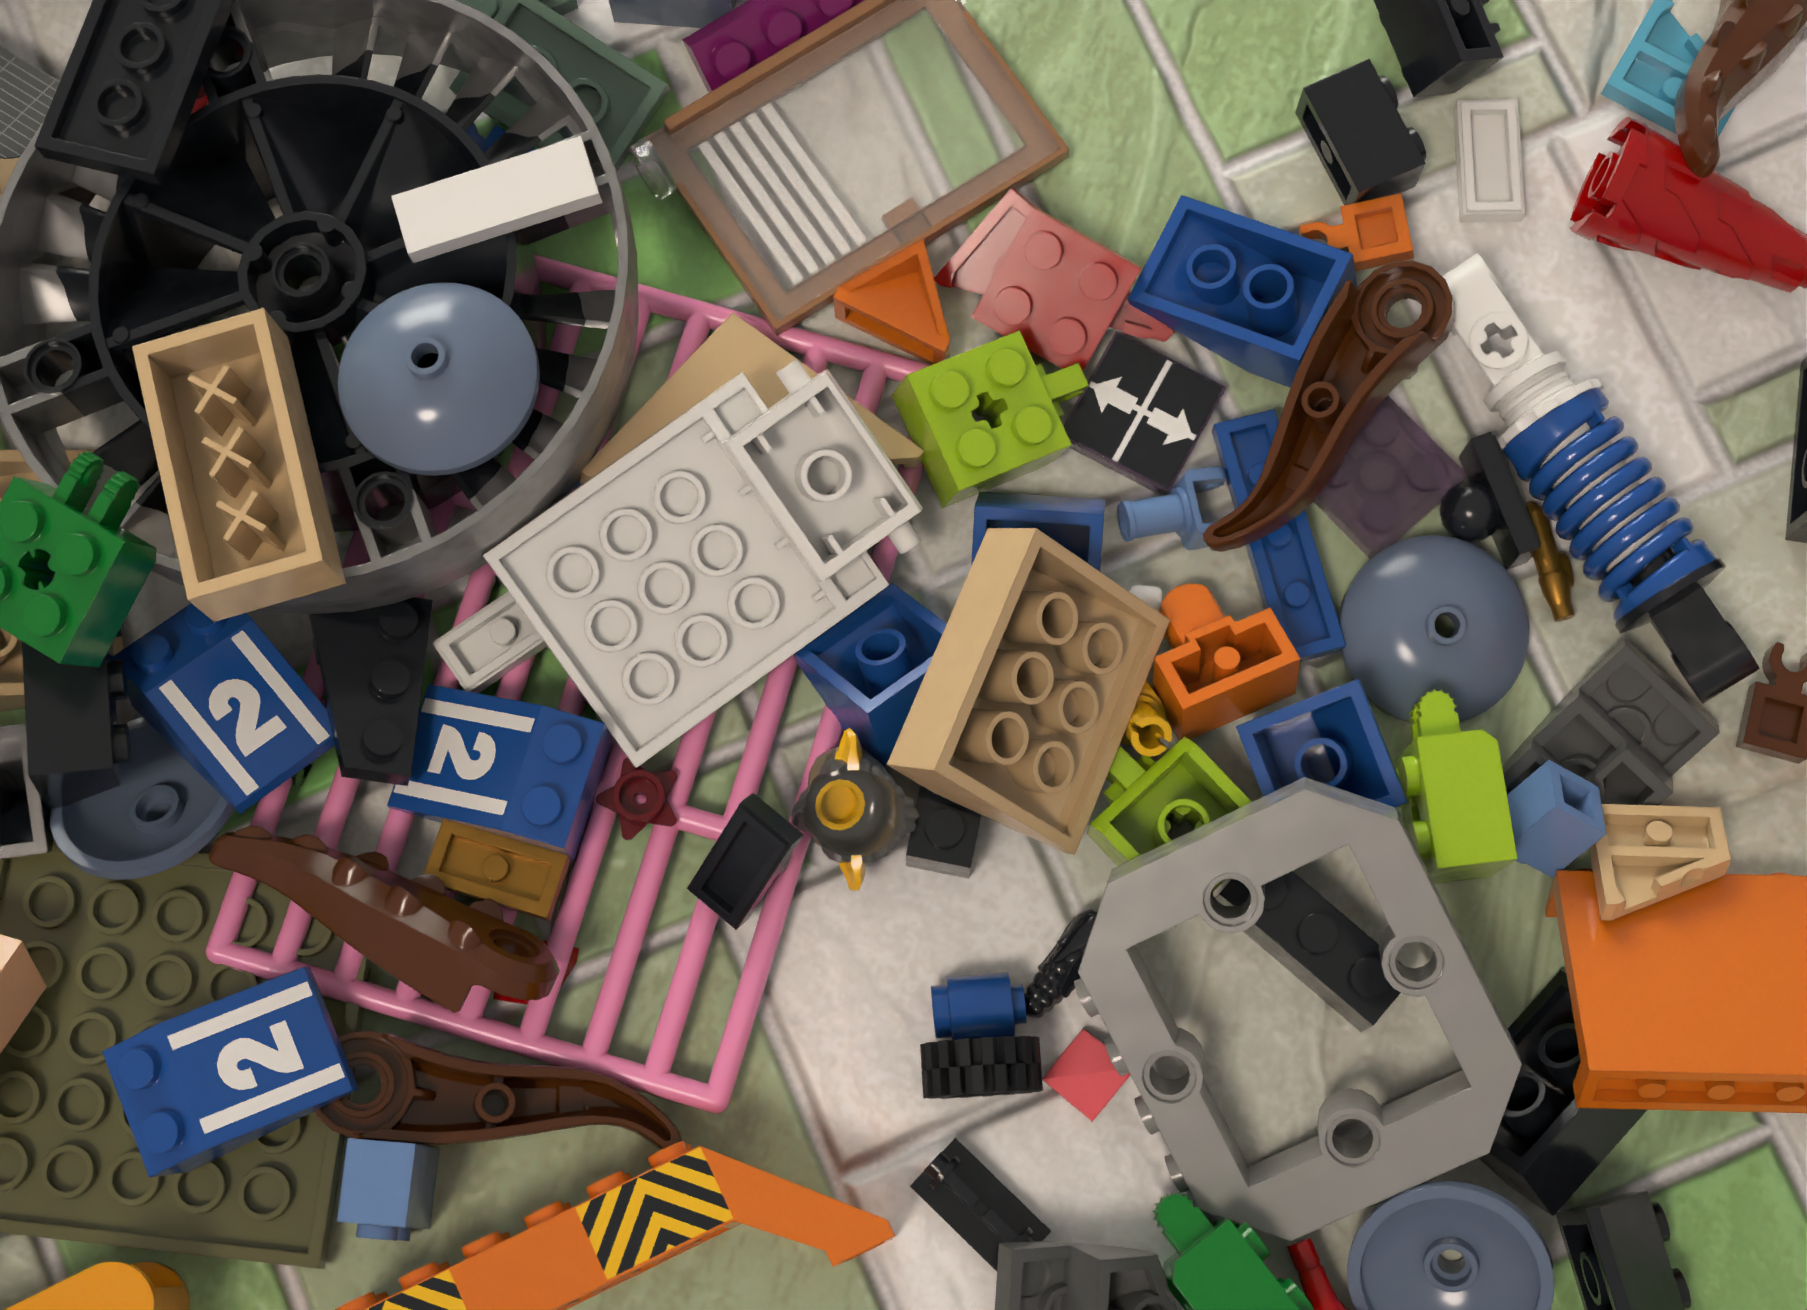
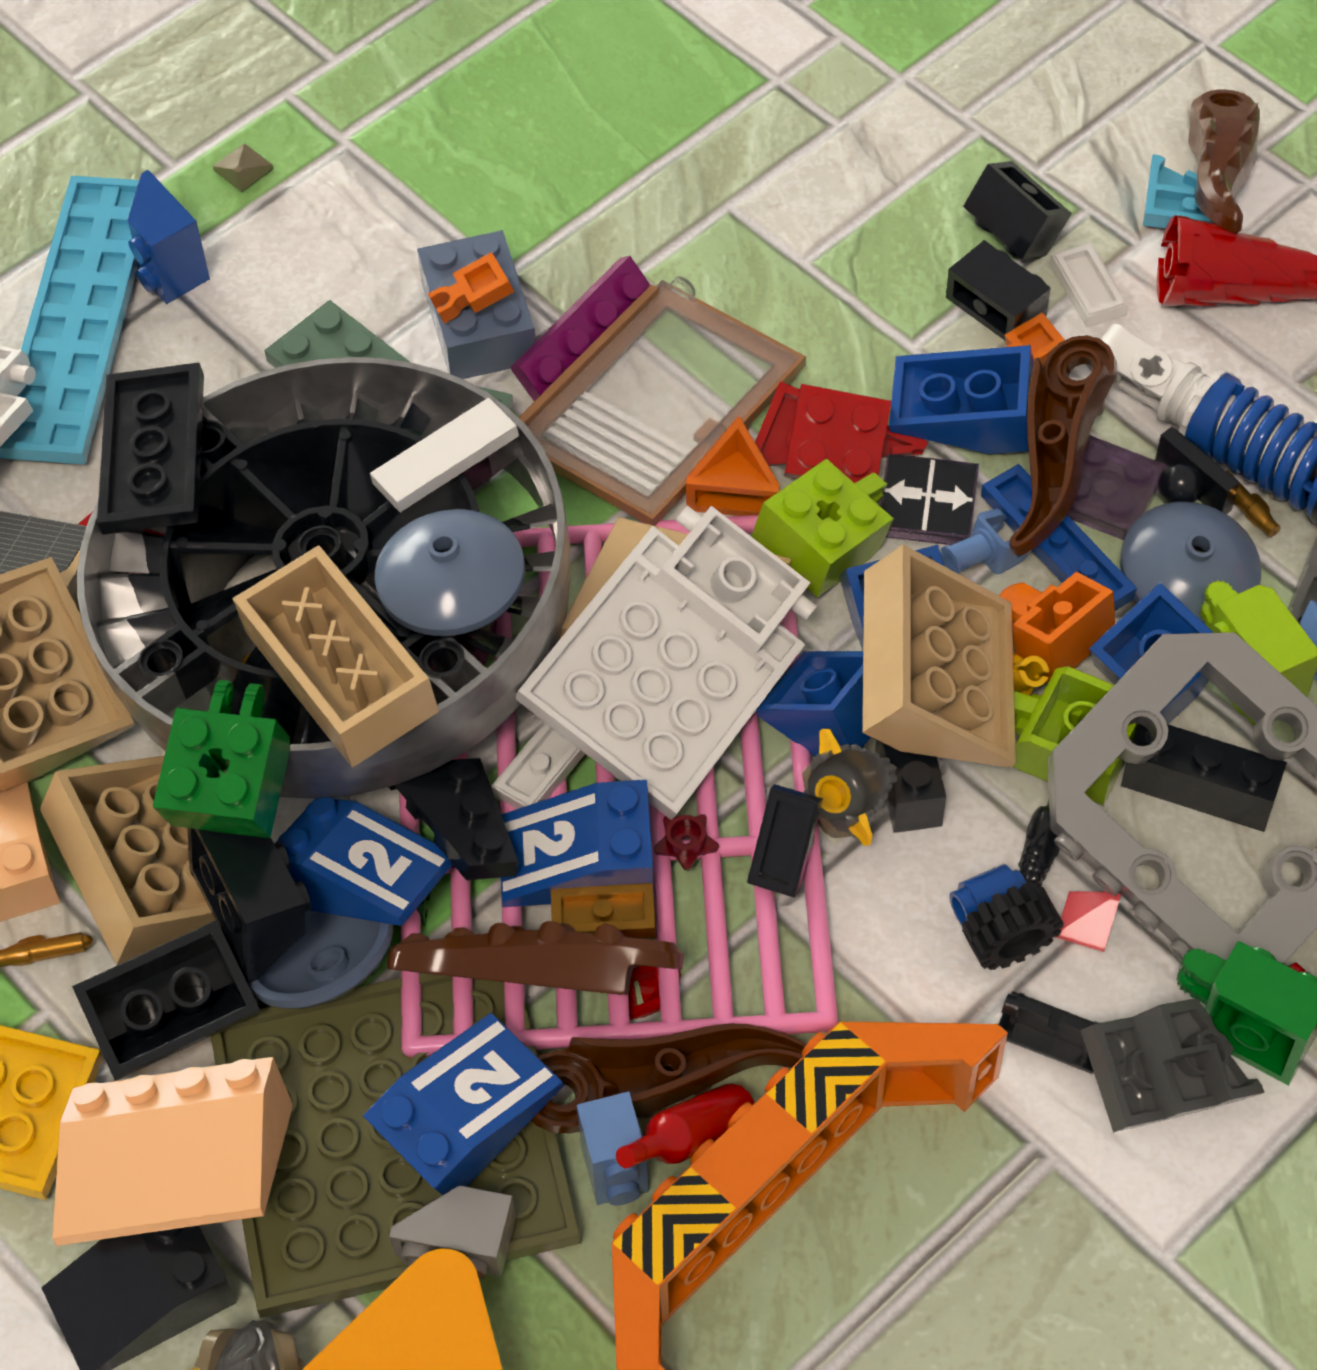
camera: 20 degrees left, 20 degrees down
none -> light grey slope [389,1186,517,1279]
none -> red piece [616,1083,755,1169]

